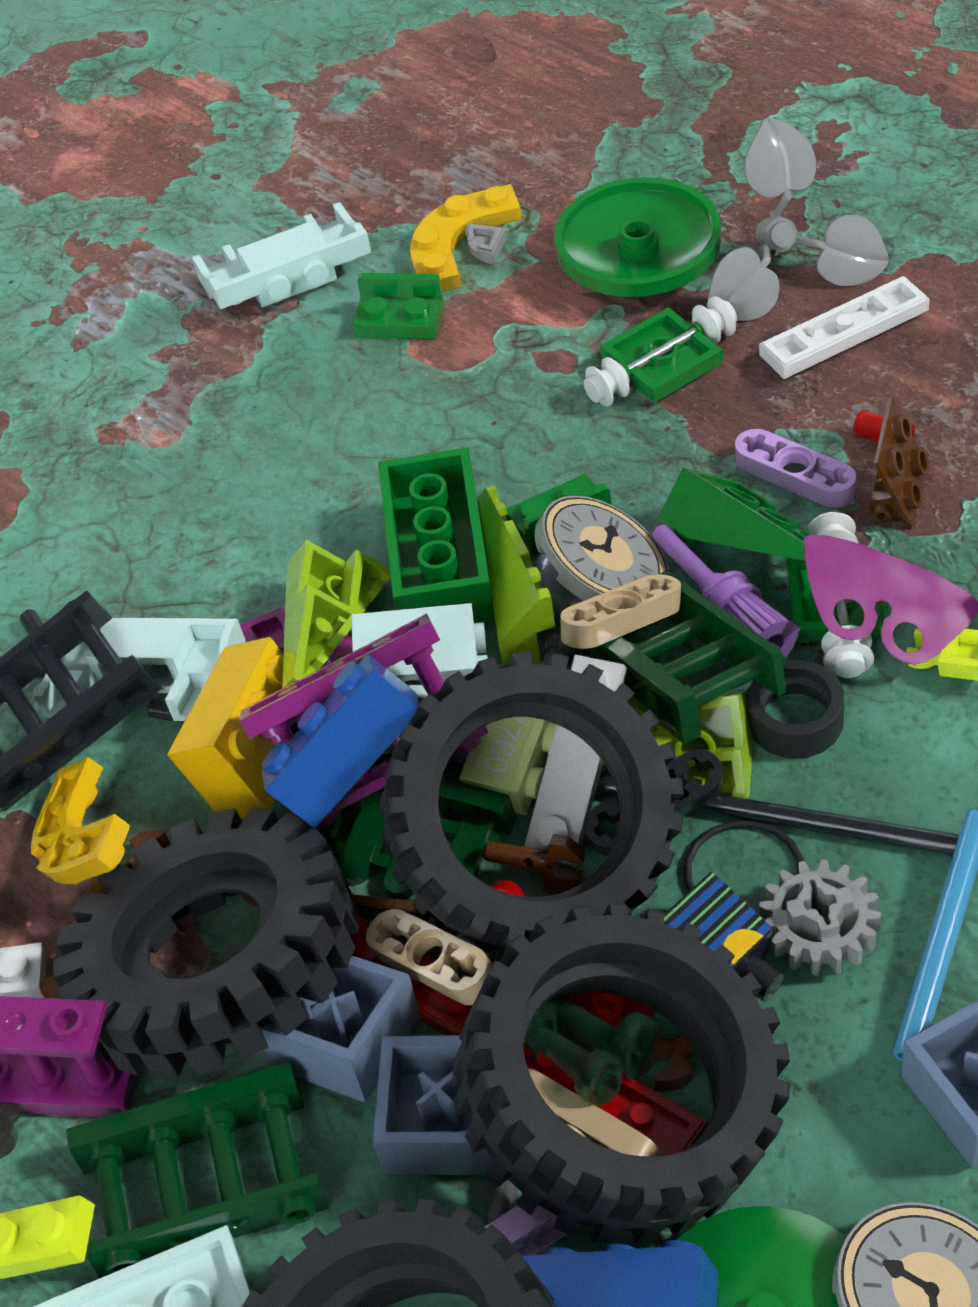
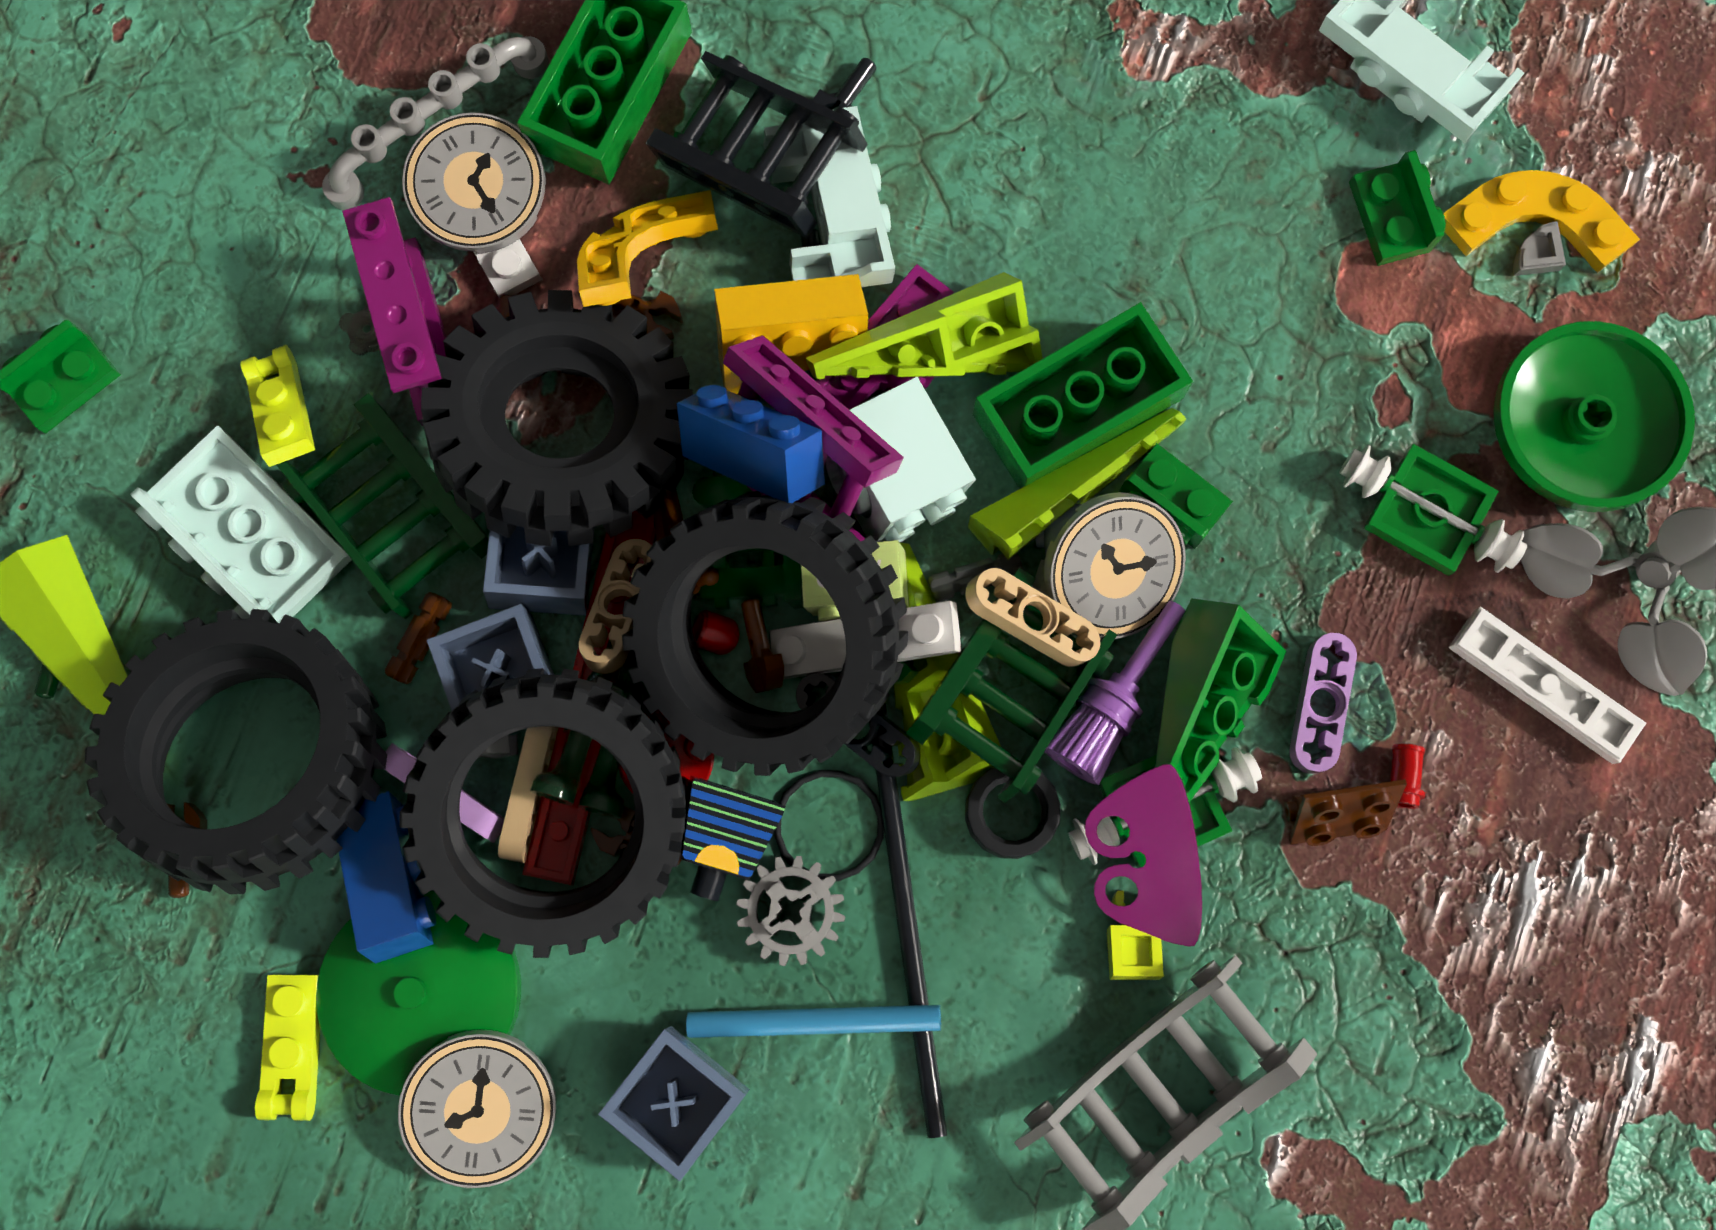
camera: 60 degrees right, 30 degrees up
none -> reddish brown axle [385,592,452,684]

